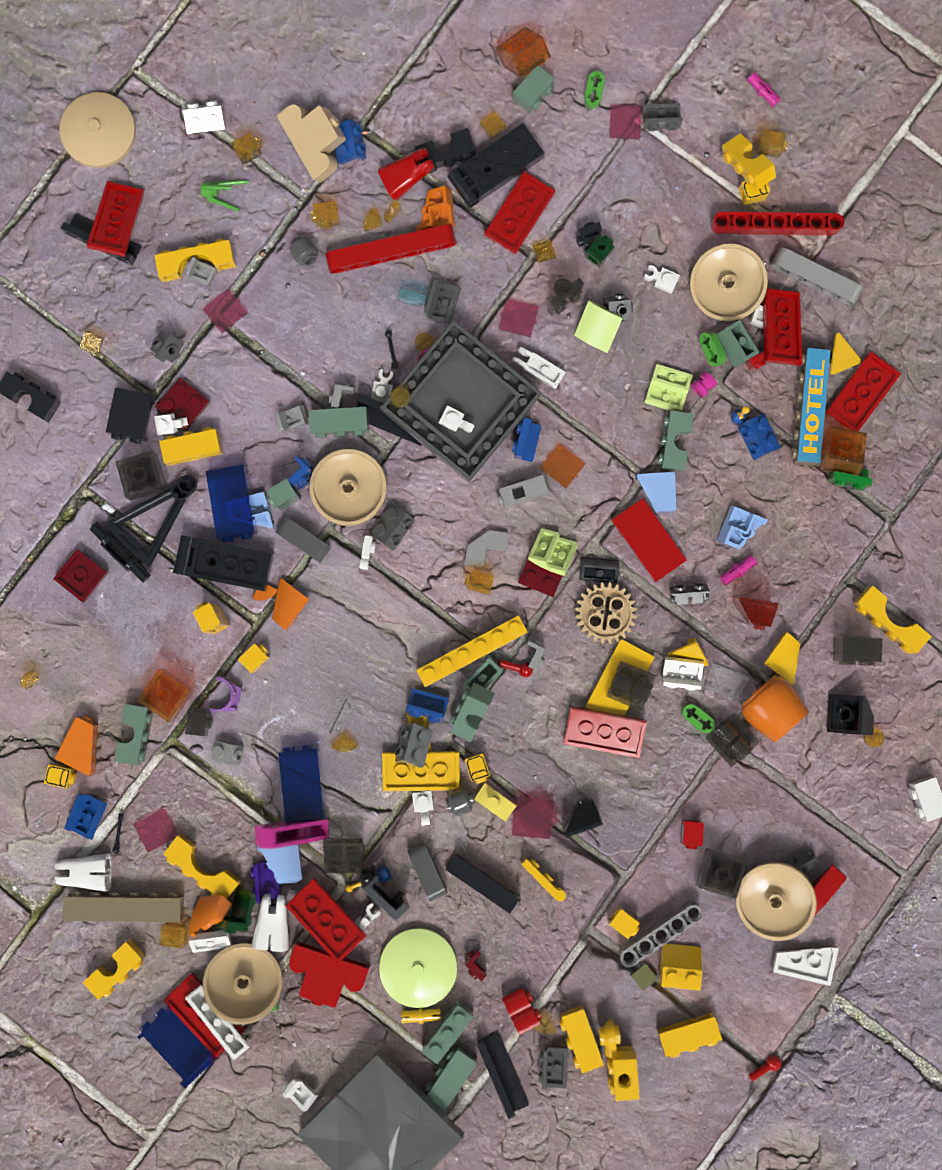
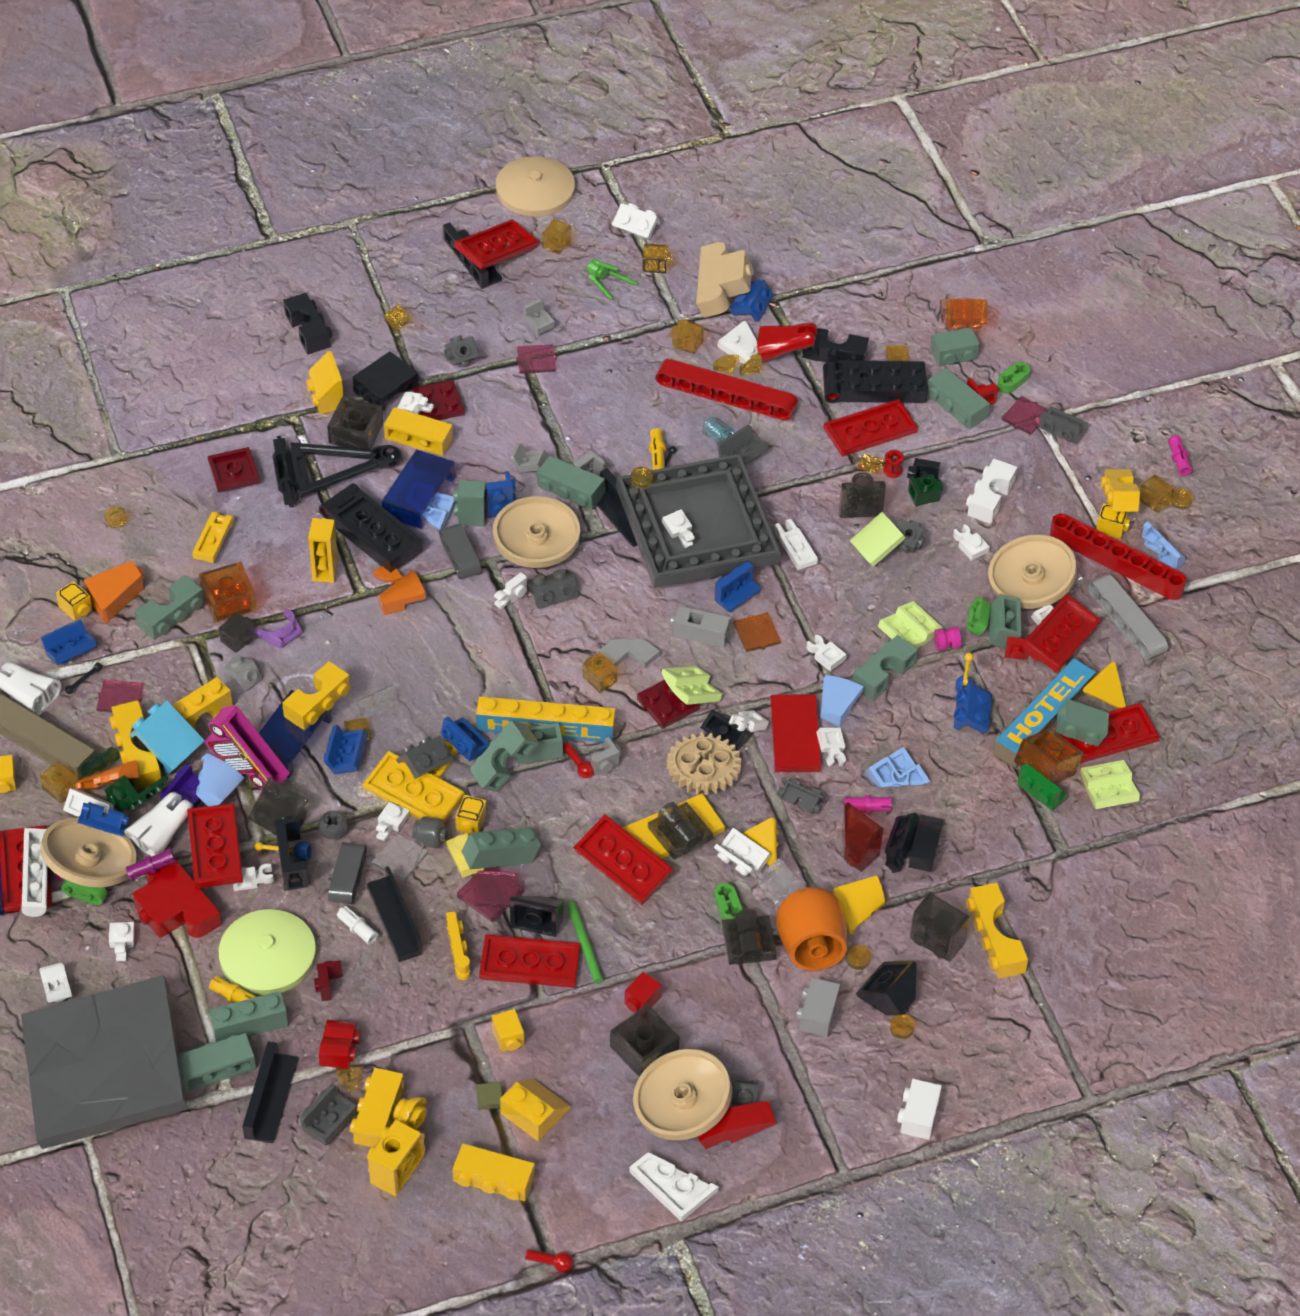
camera: 30 degrees right, 35 degrees down
yellow arch [154,239,236,282] -> none
yellow brick [238,643,270,673] -> none
dark grey head [290,237,318,266] -> none
orange slope [416,186,455,231] -> none
clear pink piece [499,299,539,338] -> none
light grey beam [619,902,703,967] -> none
none -> blue hinge [77,802,129,837]
none -> clear green pin [79,746,120,777]
none -> white plate [109,922,135,961]
none -> magenta pin [126,848,176,881]
none -> medium azure panel [129,700,205,775]
none -> yellow arch [172,677,233,731]
none -> yellow plate [192,511,235,563]
none -> yellow arch [282,661,351,730]
none -> yellow slope [306,351,344,414]
none -> dark grey piece [318,811,348,840]
none -> blue bracket [324,725,368,775]
none -> white axle [337,906,379,945]
none -> sand green brick [461,827,541,869]
none -> red tile [479,935,581,988]
none -> clear yellow brick [542,219,571,255]
none -> bright green bar [566,901,603,984]
none -> yellow pin [649,428,666,470]
none -> white wing [717,321,760,367]
none -> white plate [729,710,769,732]
none -> light grey brick [796,977,840,1037]
none -> white plate [806,635,847,672]
none -> white plate [816,728,846,766]
none -> clear yellow tile [846,945,871,970]
none -> red bush [883,450,904,478]
none -> black hinge [884,813,920,873]
none -> black slope [909,815,944,872]
none -> sand green brick [927,368,990,430]
none -> white arch [966,459,1017,524]
none -> red panel [967,378,998,405]
none -> sand green brick [1056,699,1109,746]
none -> yellowish green slope [1080,760,1140,809]
none -> light blue slope [1142,522,1185,570]
none -> clear yellow tile [1171,488,1193,509]

